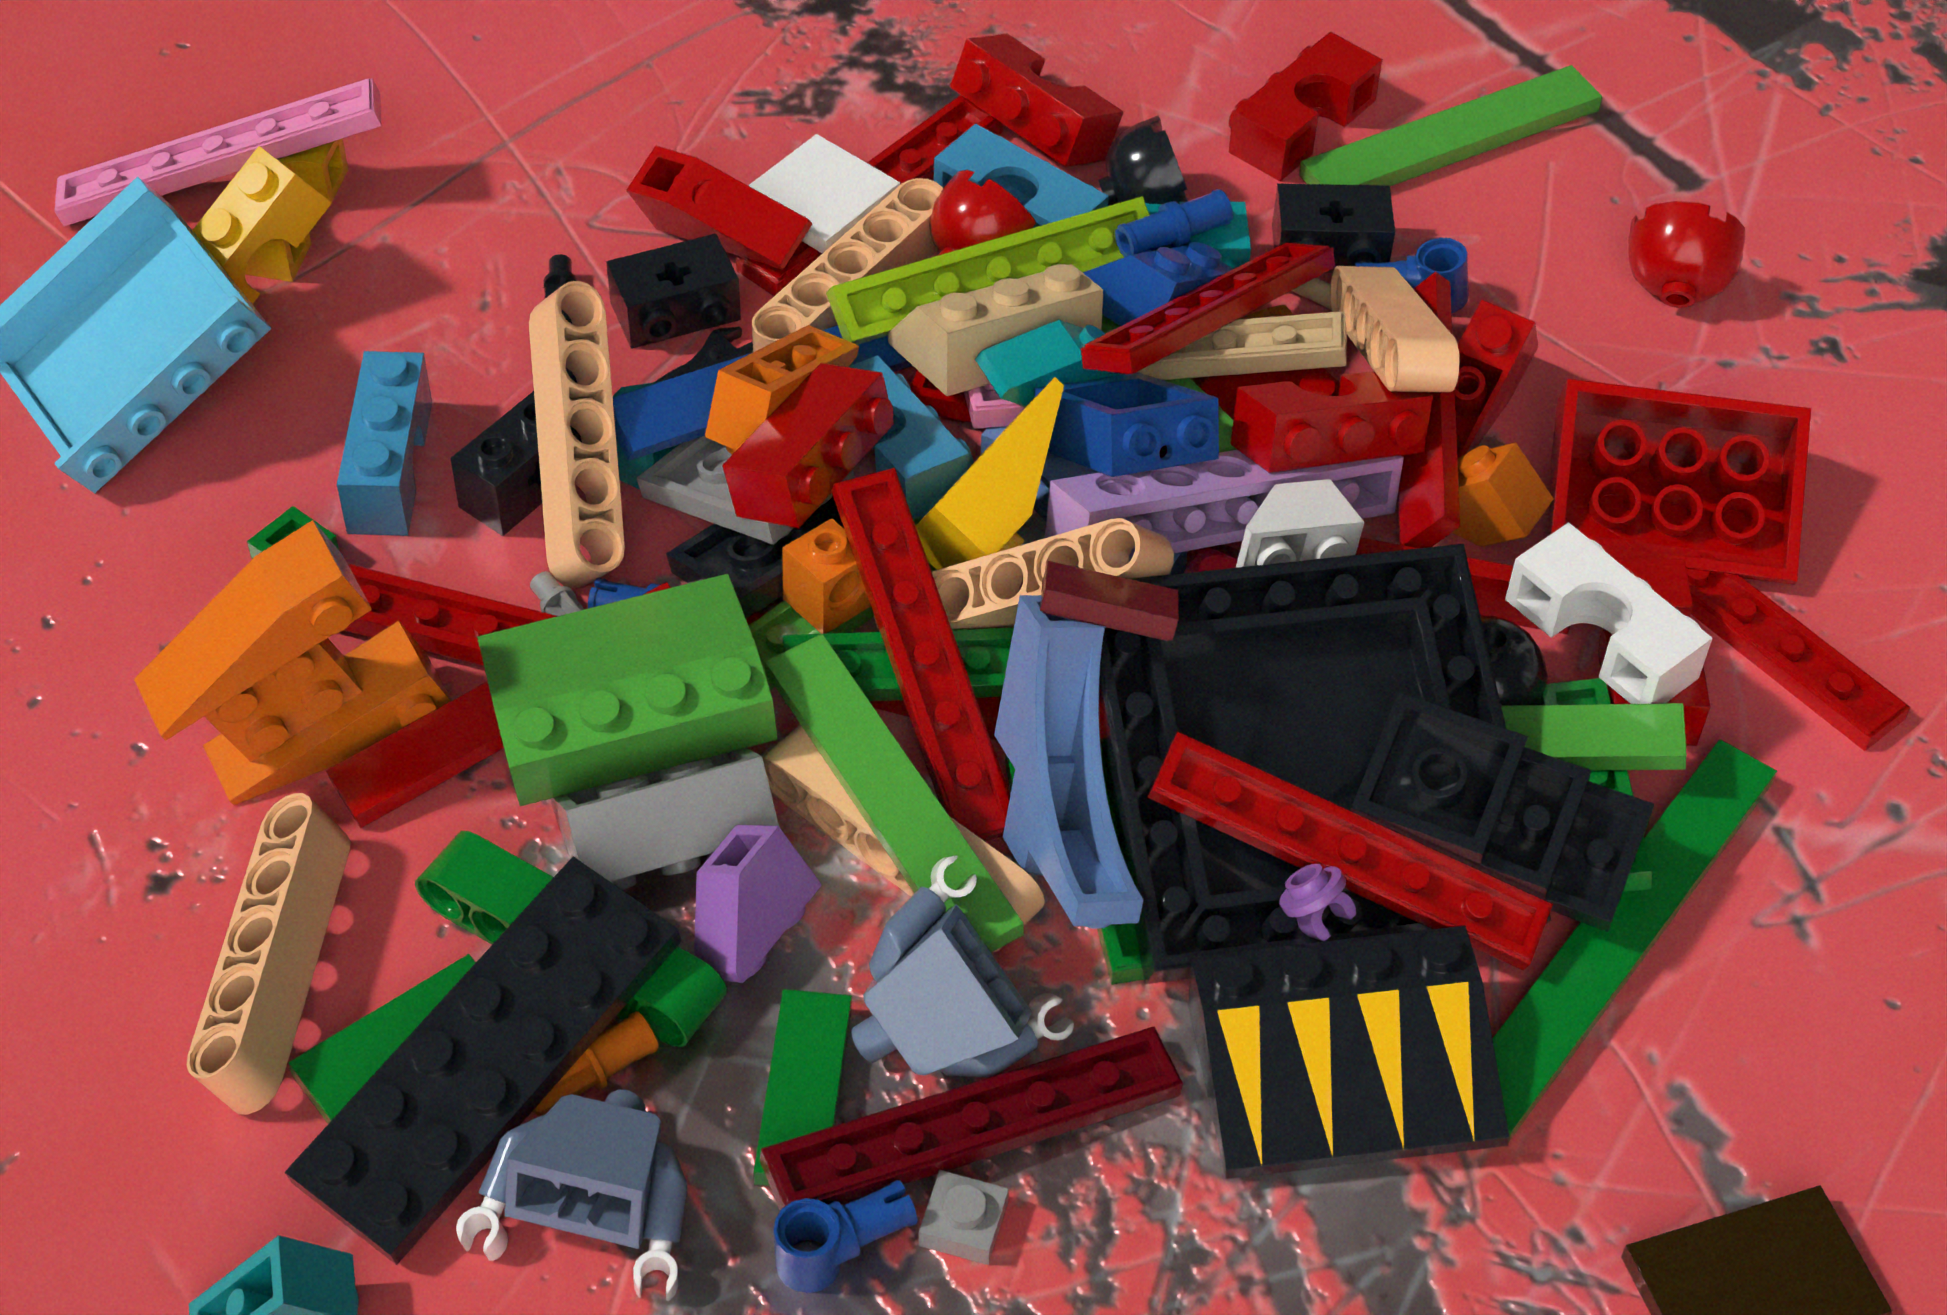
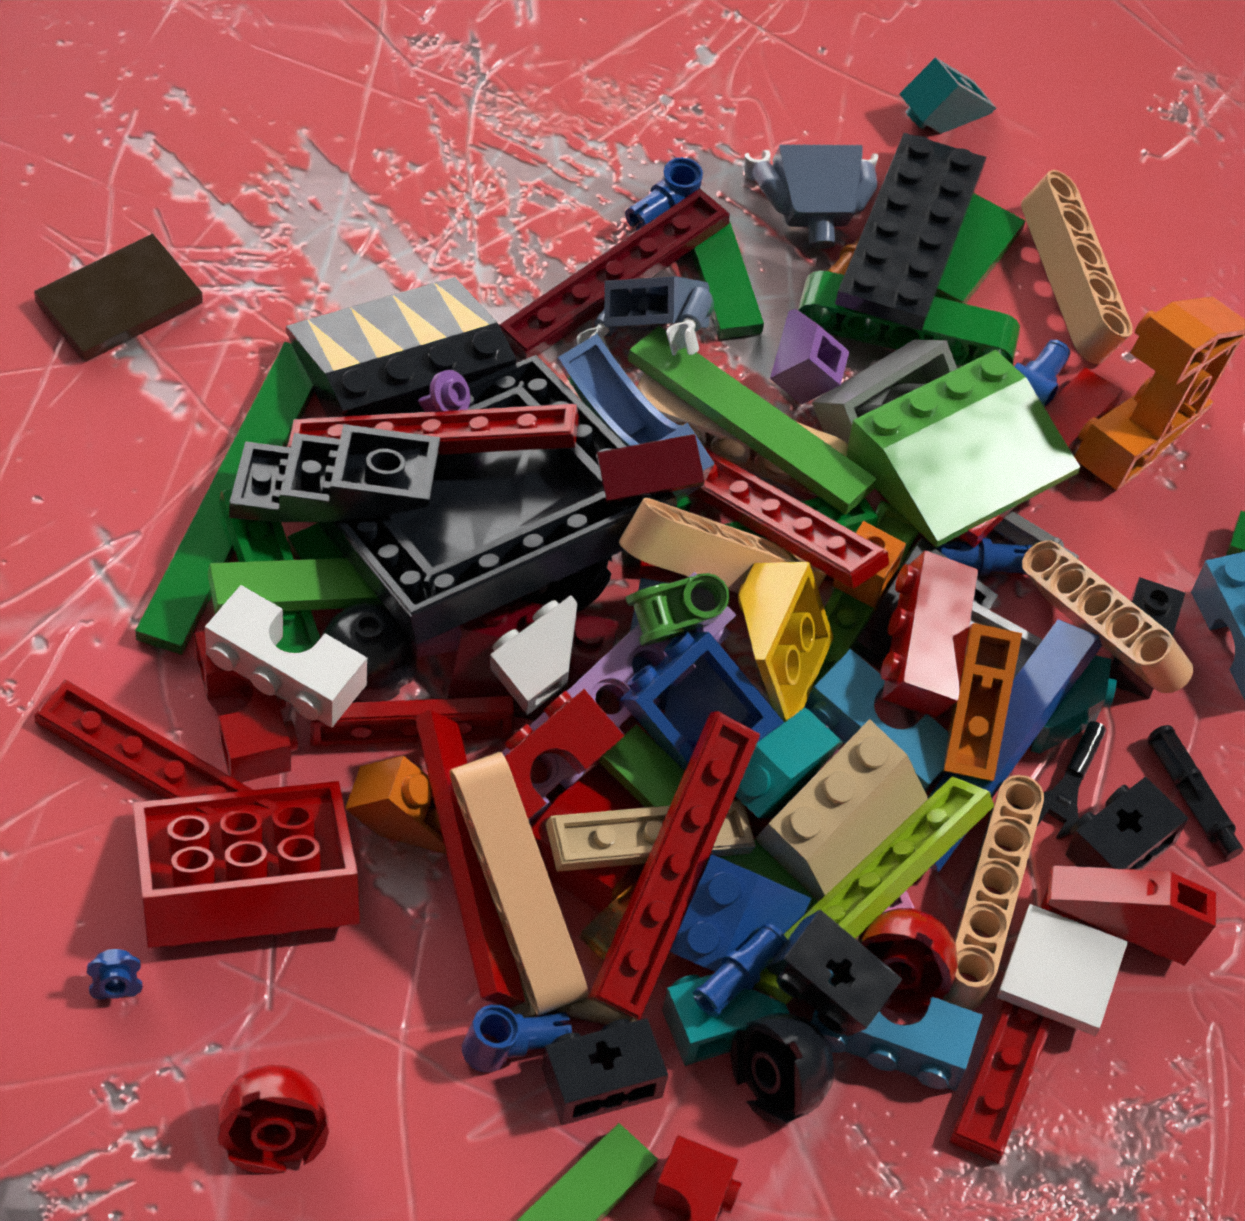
camera: 155 degrees right, 5 degrees up
red plate [344,563,557,666] -> none
light grey plate [918,1170,1009,1265] -> none
red arch [950,34,1124,167] -> none
red slope [1455,300,1538,457] -> none
none -> blue plate [87,949,143,999]
none -> bright green piece [625,573,729,647]
none -> black brick [766,909,902,1037]
none -> blue pin [1014,340,1070,407]

